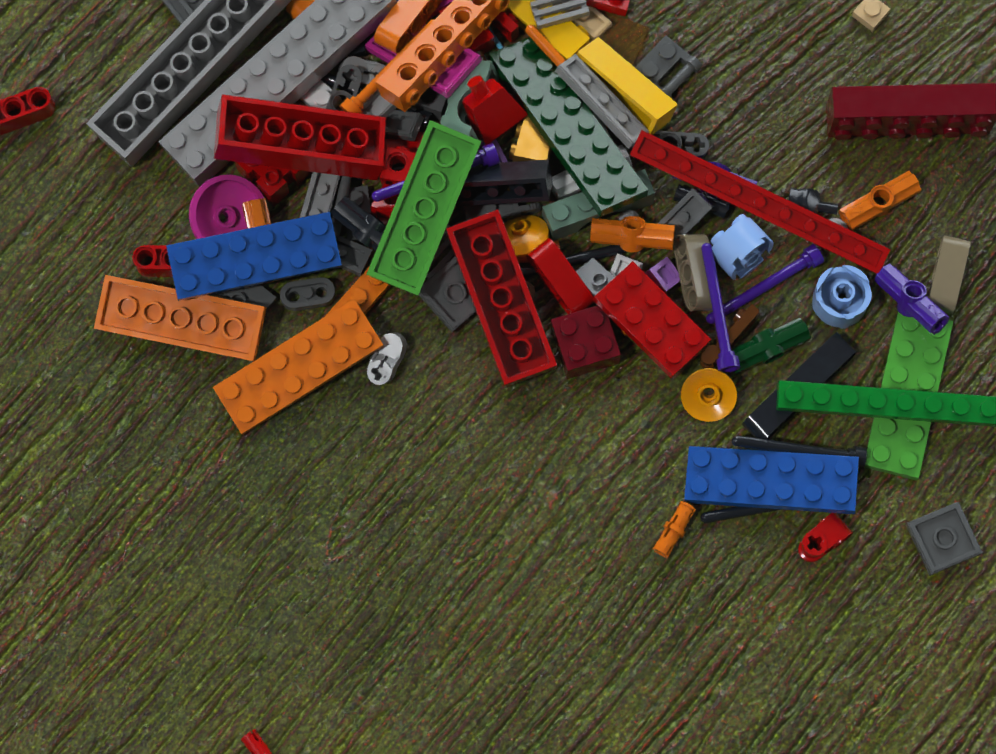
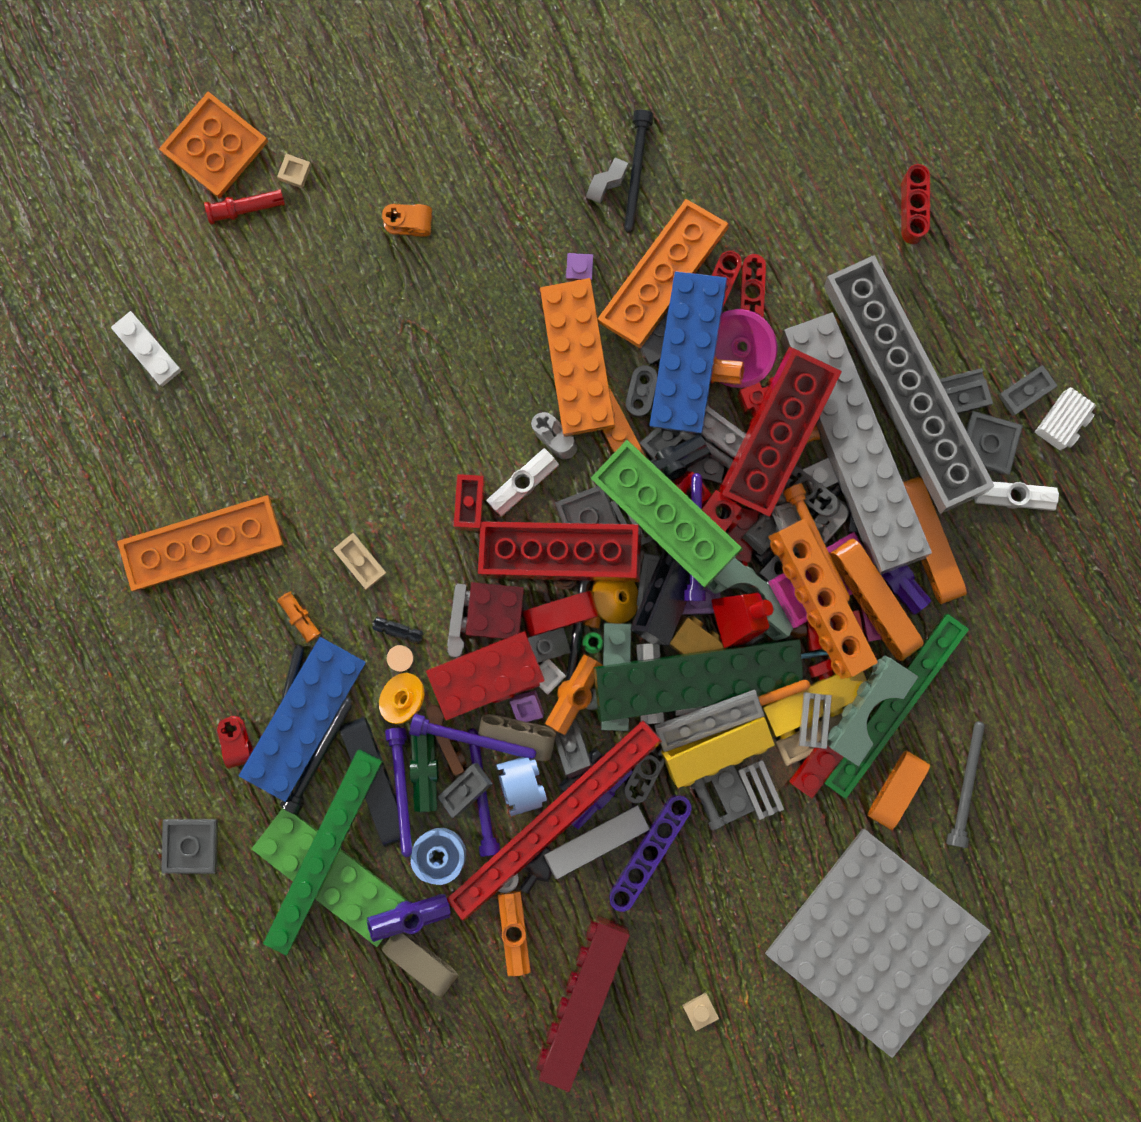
camera: 110 degrees right, 10 degrees up
none -> orange plate [117,495,284,592]
none -> tan plate [277,154,312,189]
none -> tan plate [333,533,387,590]
none -> black axle [372,617,424,645]
none -> orange piece [382,204,432,237]
none -> dark purple piece [385,728,412,857]
none -> light nougat tile [387,645,414,672]
none -> dark grey plate [438,763,493,818]
none -> light grey hinge [447,584,470,658]
none -> red brick [454,474,485,532]
none -> white piece [486,448,559,517]
none -> light grey tile [544,806,650,879]
none -> medium lavender plate [566,253,593,281]
none -> green pin [583,632,604,653]
none -> light grey piece [586,157,629,203]
none -> dark purple beam [609,795,691,912]
none -> black piece [624,110,654,233]
none -> light grey tile [738,760,784,820]
none -> red beam [740,254,766,318]

